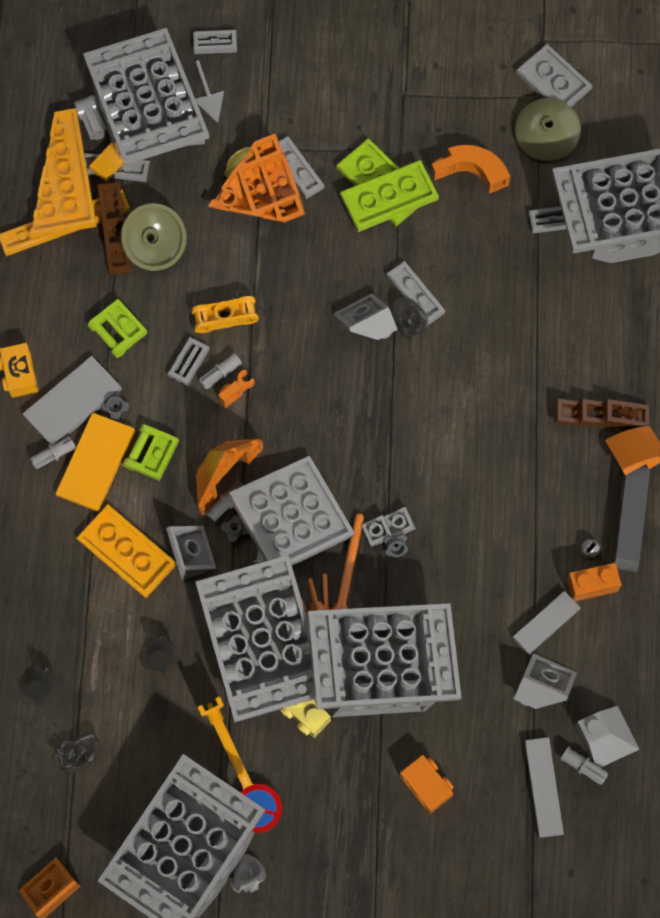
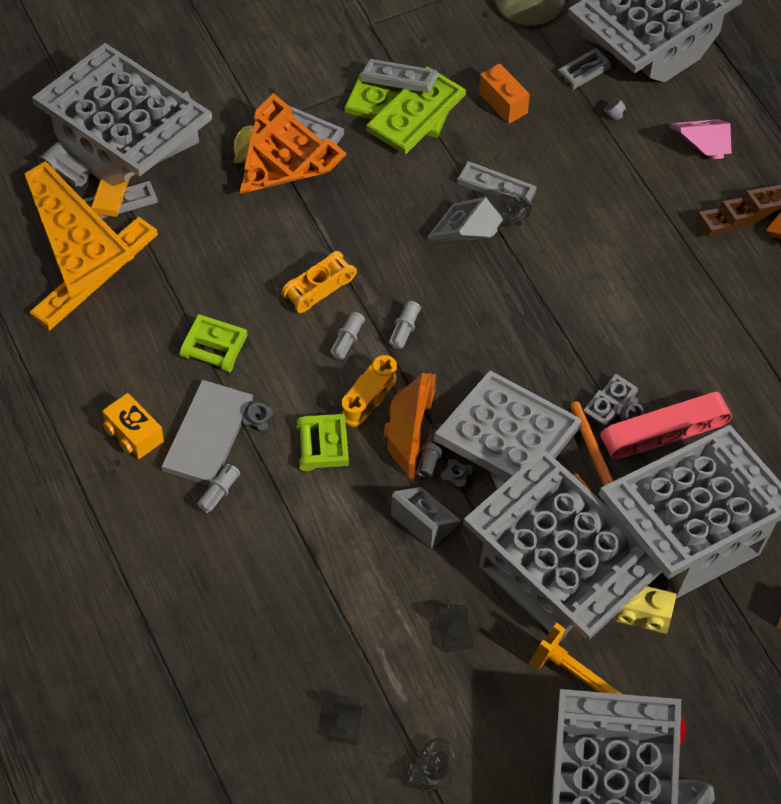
camera: 30 degrees left, 15 degrees down
light orange tile [56,413,135,512] -> none
light orange tile [76,504,177,599] -> none
reddish brown slope [98,182,132,275] -> none
olive dish [121,203,186,271] -> none
light grey tile [167,337,210,387] -> none
light grey tile [193,30,237,54] -> none
orange plate [218,370,255,409] -> none
orange arch [431,145,510,193] -> none
none -> light orange piece [342,355,397,427]
none -> light grey tile [360,59,438,93]
none -> light grey axle [389,301,421,350]
none -> orange brick [479,63,530,124]
none -> coral beam [600,392,732,460]
none -> light grey hinge [604,98,626,120]
none -> bright pink slope [670,119,732,159]

